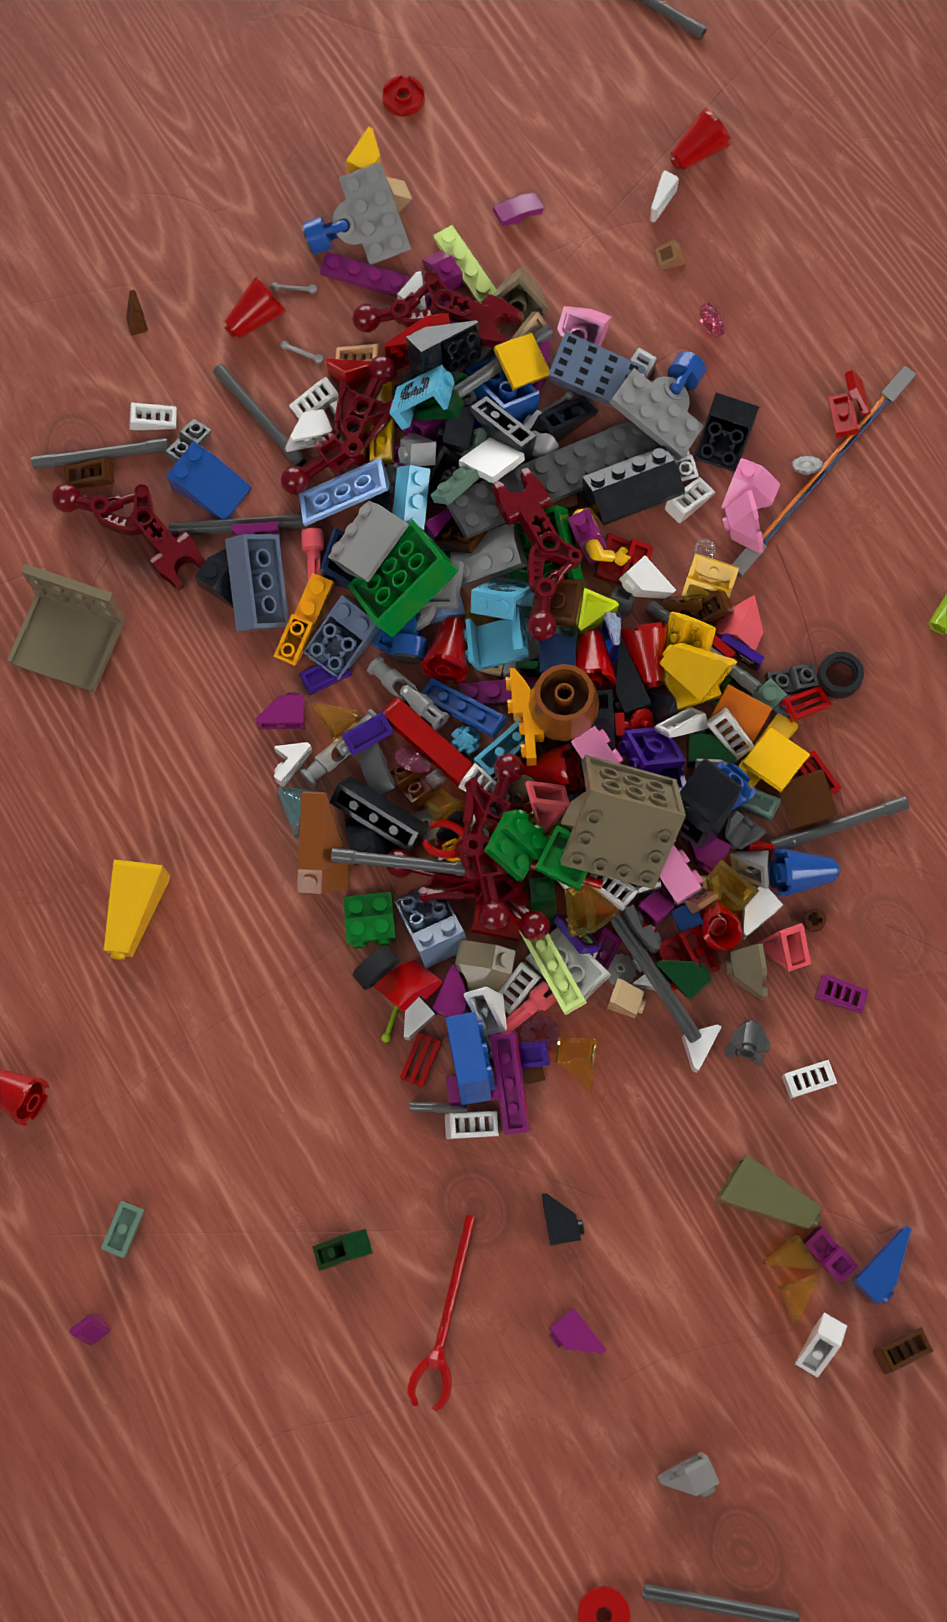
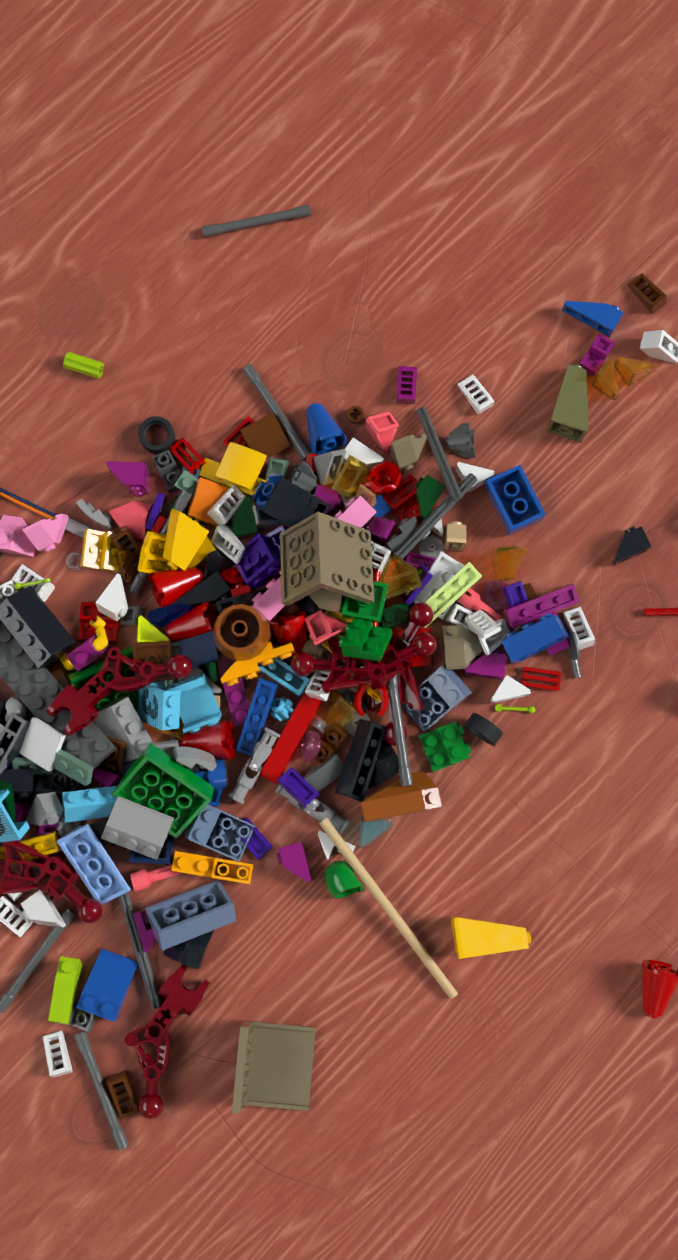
camera: 105 degrees left, 5 degrees up
clear yellow slope [312,703,361,740] -> none
red slope [374,960,443,1013] -> none
none -> lime hinge [14,578,51,590]
none -> lime slope [48,956,83,1025]
none -> light grey slope [76,499,112,530]
none -> magenta slope [106,461,150,497]
none -> light grey slope [173,747,217,771]
none -> tan piece [319,817,458,999]
none -> green piece [324,861,364,899]
none -> dark grey axle [416,407,462,502]
none -> white slope [465,610,501,639]
none -> blue brick [484,465,546,536]

